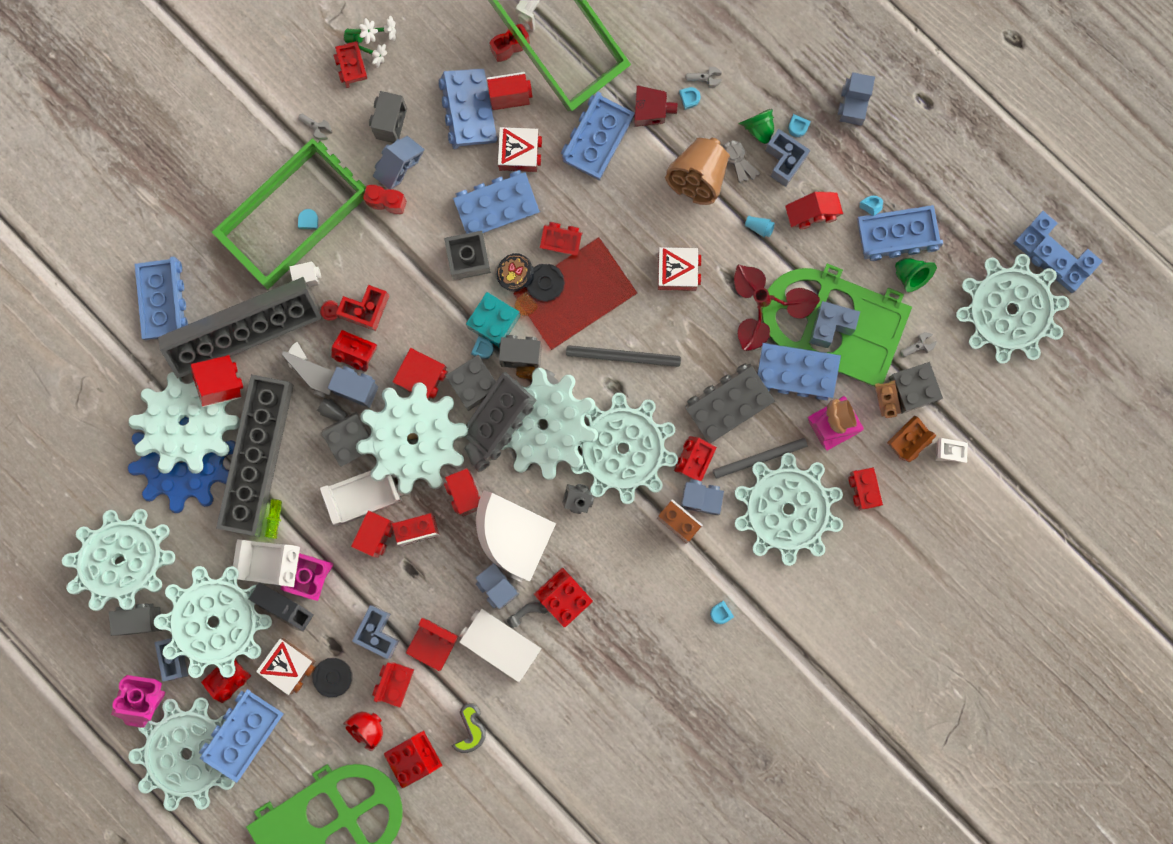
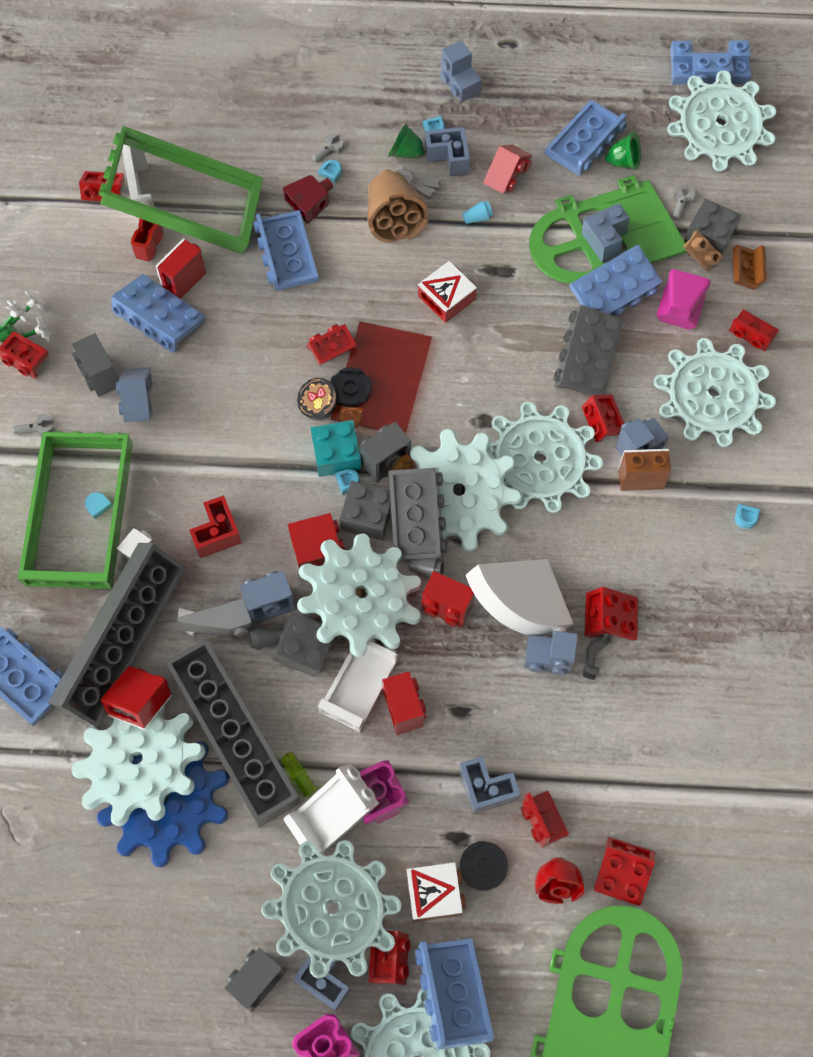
camera: 45 degrees left, 15 degrees down
light aqua plate [62,509,175,611] -> none
black slope [248,582,314,632] -> none
red tile [320,300,339,321] -> none
red bracket [331,330,377,372] -> none
red brick [363,185,407,214] -> none
red piece [392,513,440,547] -> none
red bracket [406,618,459,671] -> none
dark grey brick [444,231,491,280] -> none
animal [452,703,486,753] -> none
medium blue bracket [453,170,540,234] -> none
white panel [459,609,542,682] -> none
piece [498,127,542,172] -> none
dark grey brick [562,484,594,514] -> none
dark grey axle [566,345,681,367] -> none
dark grey piece [713,438,808,479] -> none
dark red plant [734,264,820,351] -> none
medium nougat piece [826,399,857,434] -> none
medium azure tile [859,196,883,216] -> none
white slope [935,438,968,463] -> none

